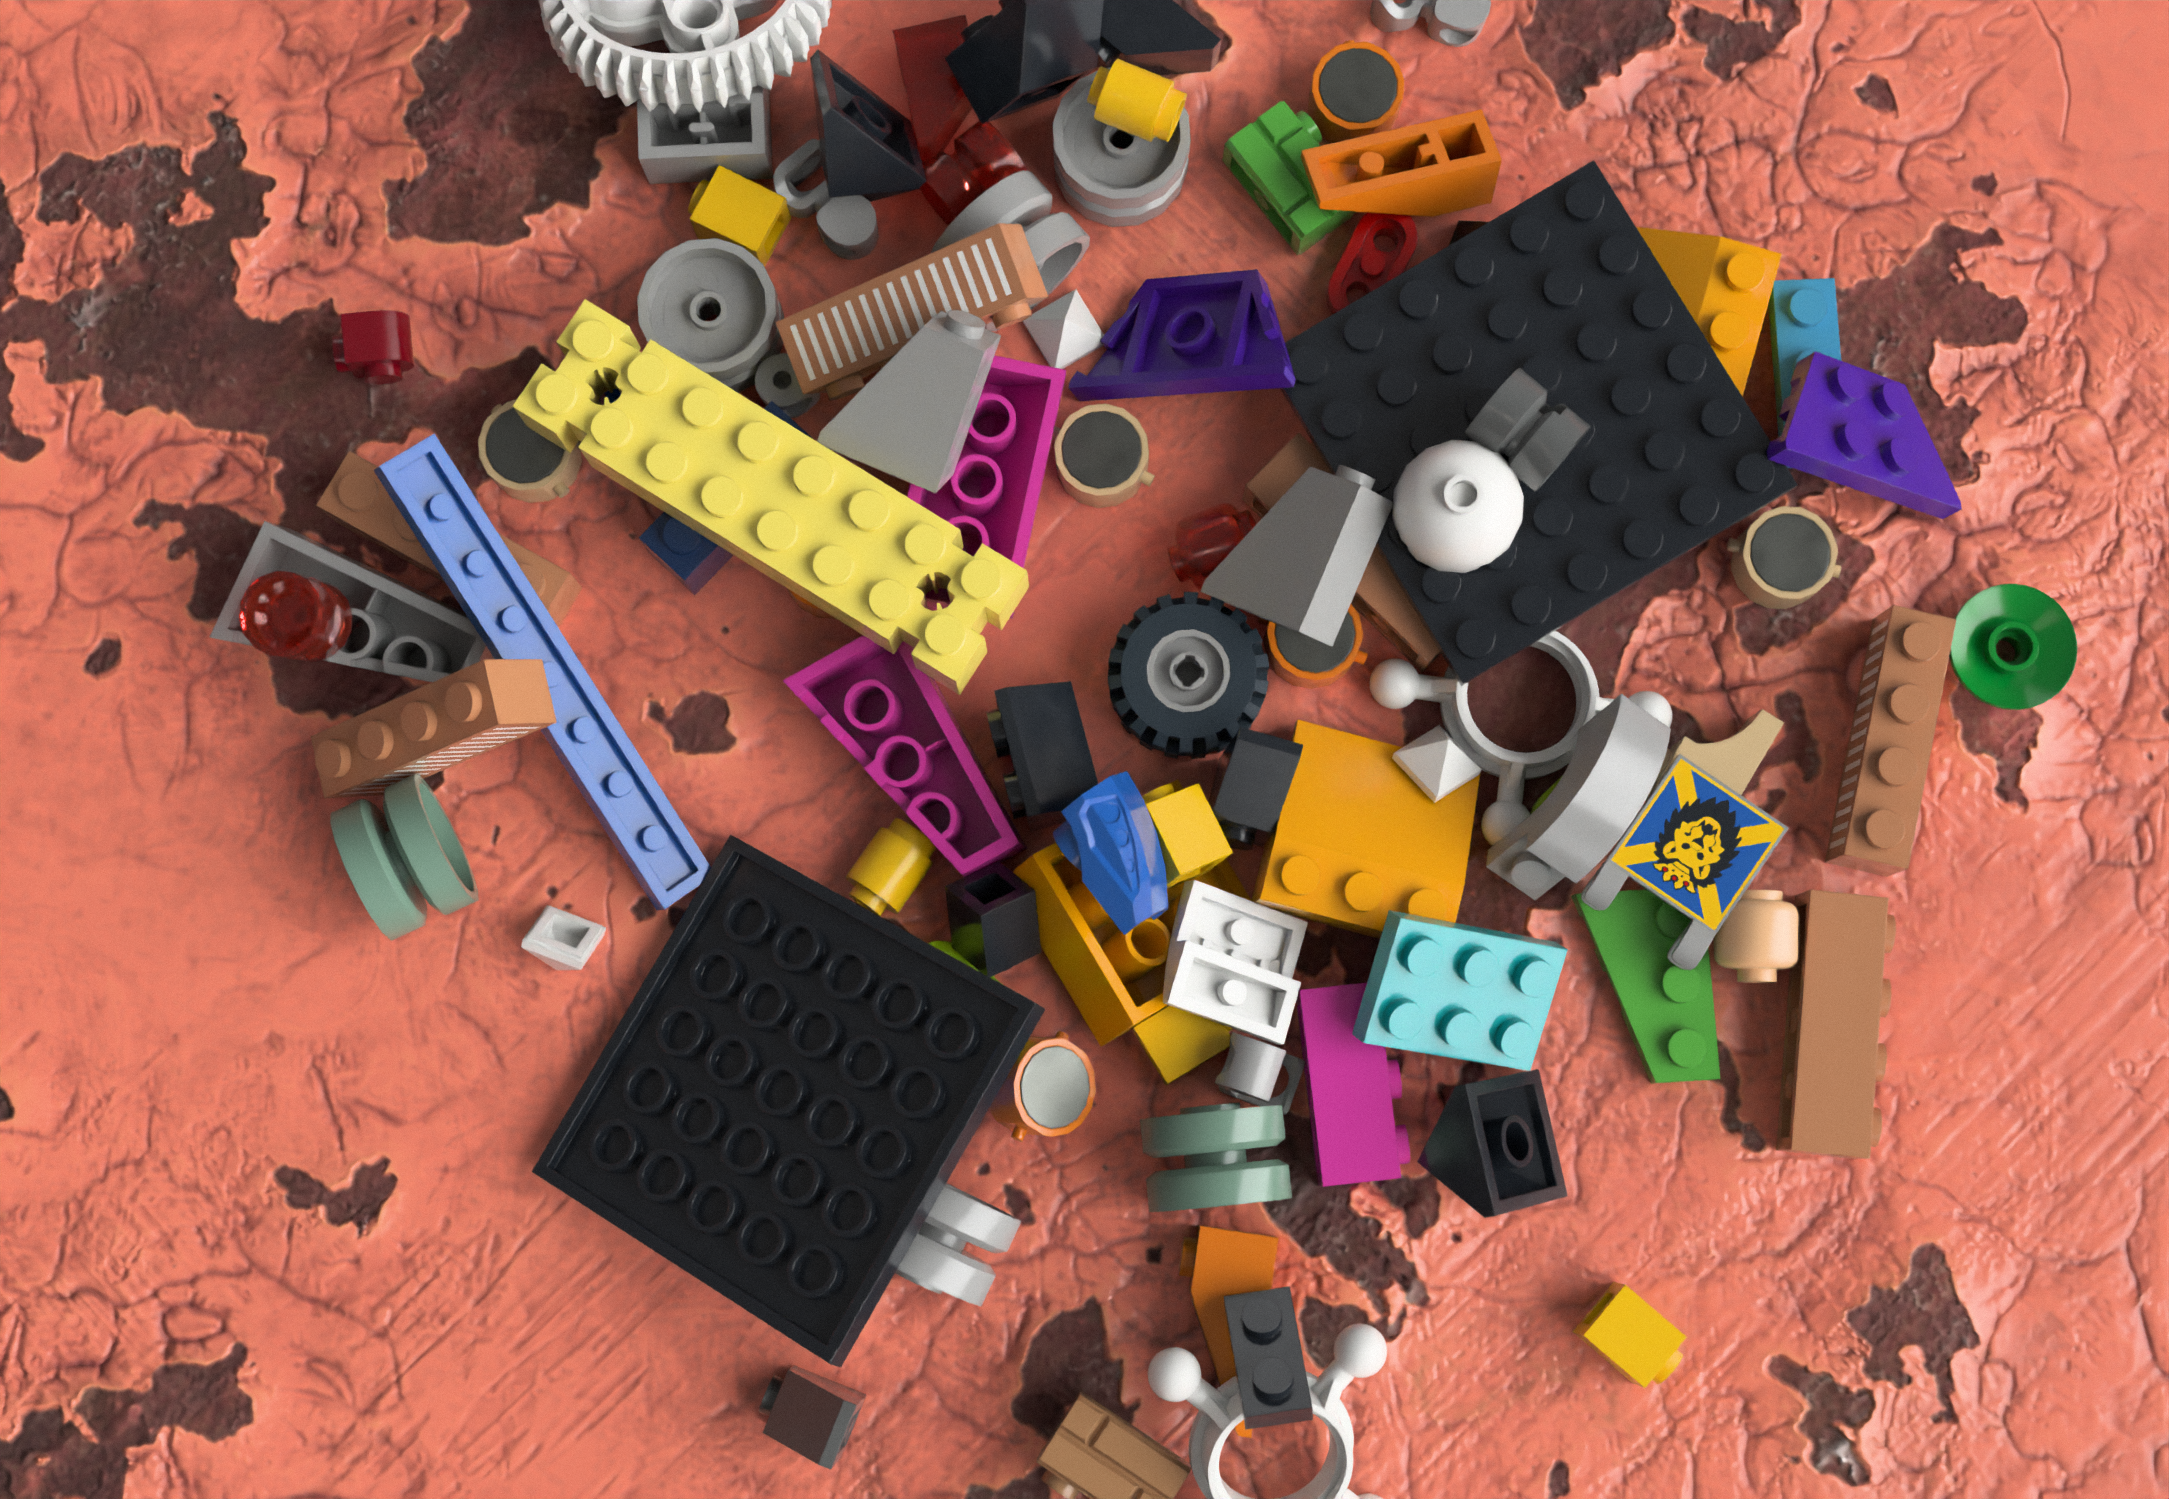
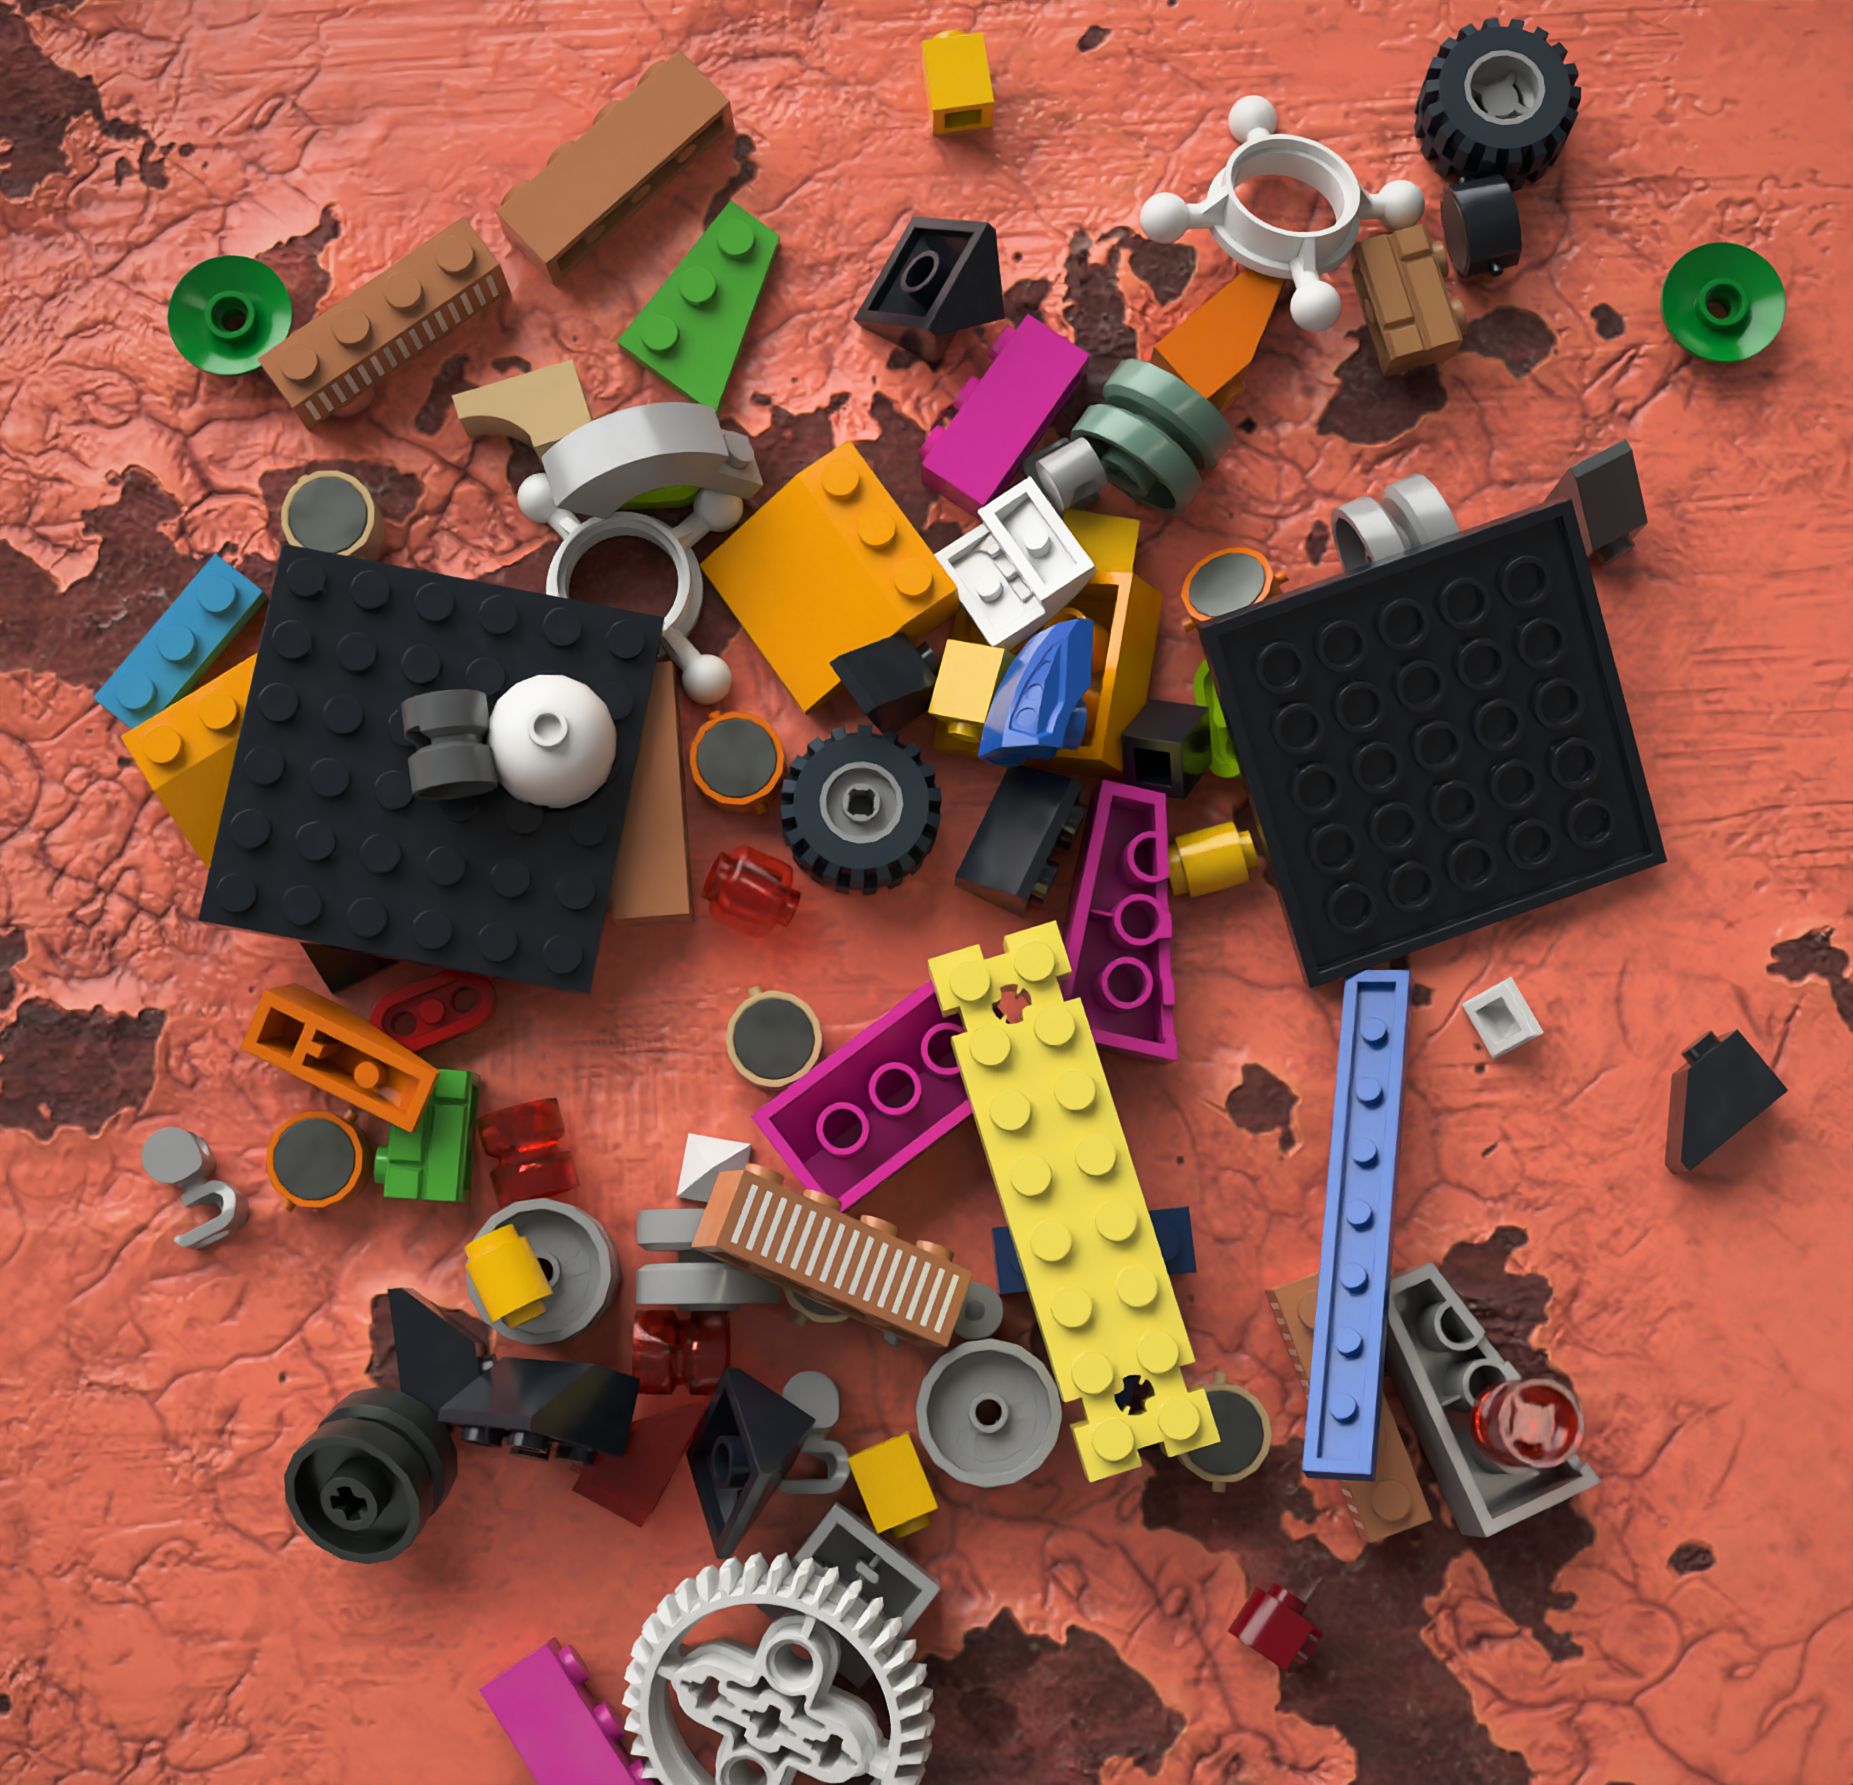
camera: 140 degrees left, 0 degrees up
nougat brick [311,659,557,798] -> none
sand green wheel [330,774,479,941] -> none
light grey slope [817,310,1001,493] -> none
dark purple wing [1068,269,1296,401] -> none
light grey slope [1200,465,1394,647] -> none
black plate [1224,1286,1313,1430] -> none
plate [1352,910,1568,1071] -> none
white slope [1392,725,1482,803] -> none
flag [1581,754,1788,970] -> none
light nougat head [1714,890,1800,983] -> none
dark purple wing [1767,351,1962,519] -> none
none -> clear red wheel [476,1098,581,1208]
none -> black slope [1665,1029,1788,1174]

